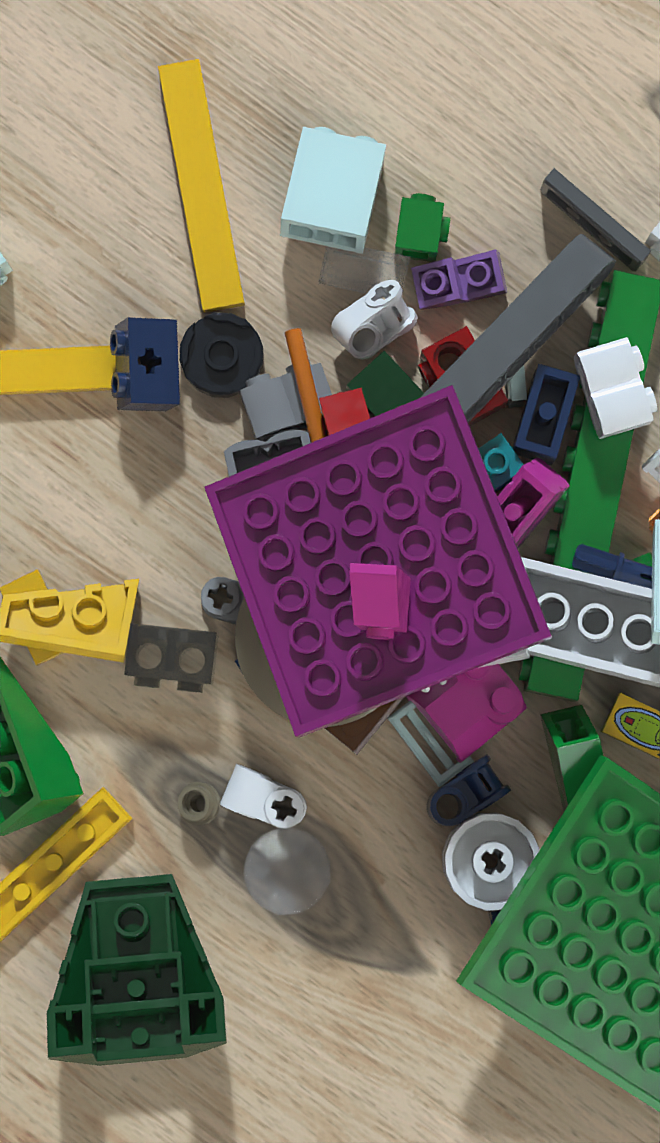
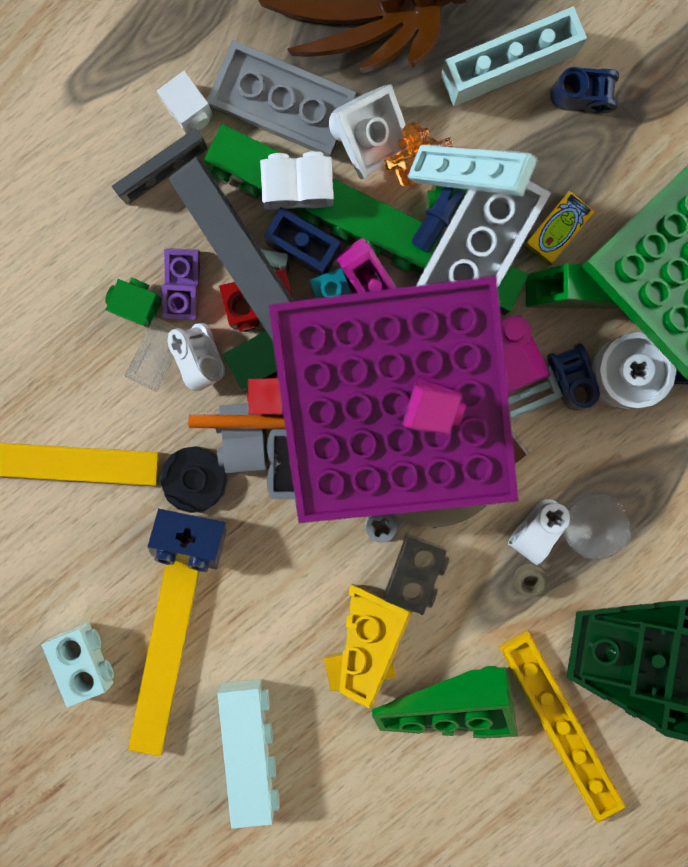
camera: 75 degrees left, 5 degrees up
light aqua brick [280,127,386,254] -> none

